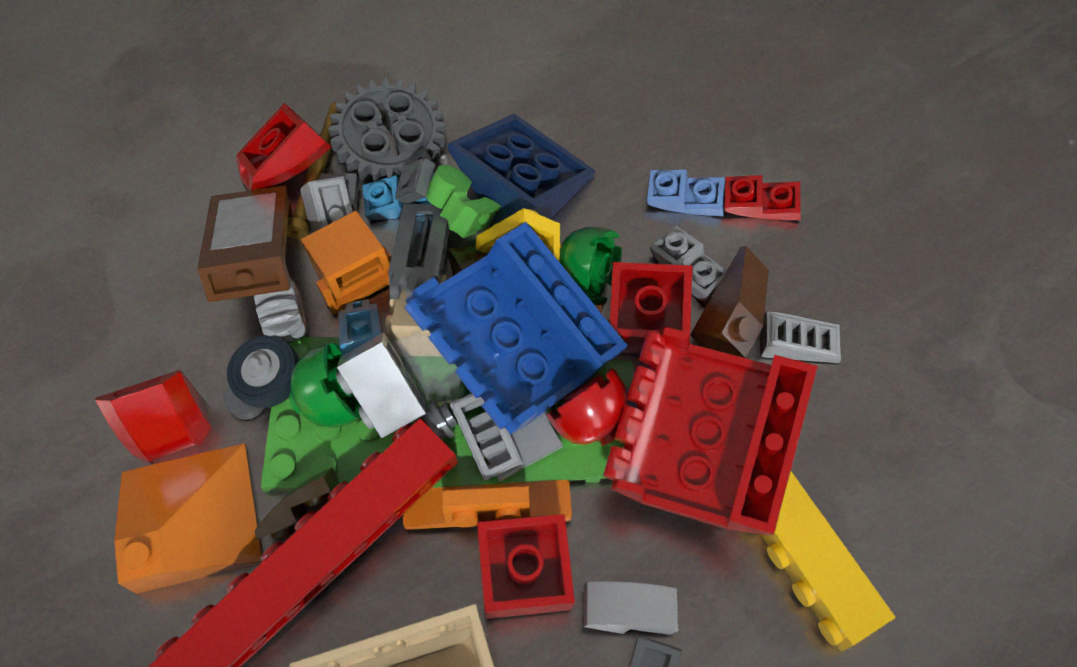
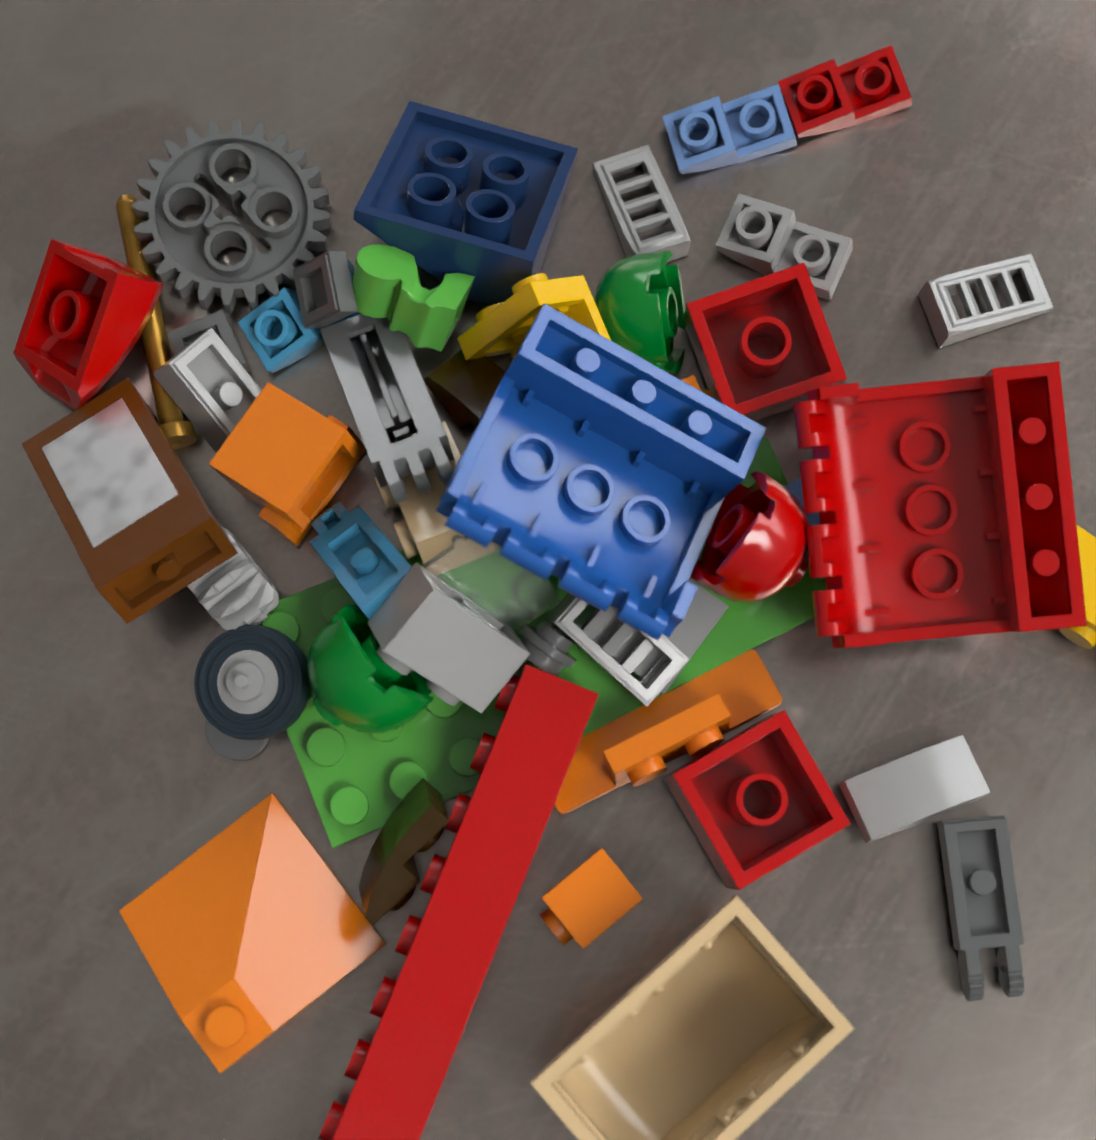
camera: 25 degrees left, 15 degrees up
red slope [95,369,212,464] -> none
reddish brown slope [690,246,769,358] -> none
none -> orange brick [540,848,643,949]
none -> light grey slope [593,145,691,262]

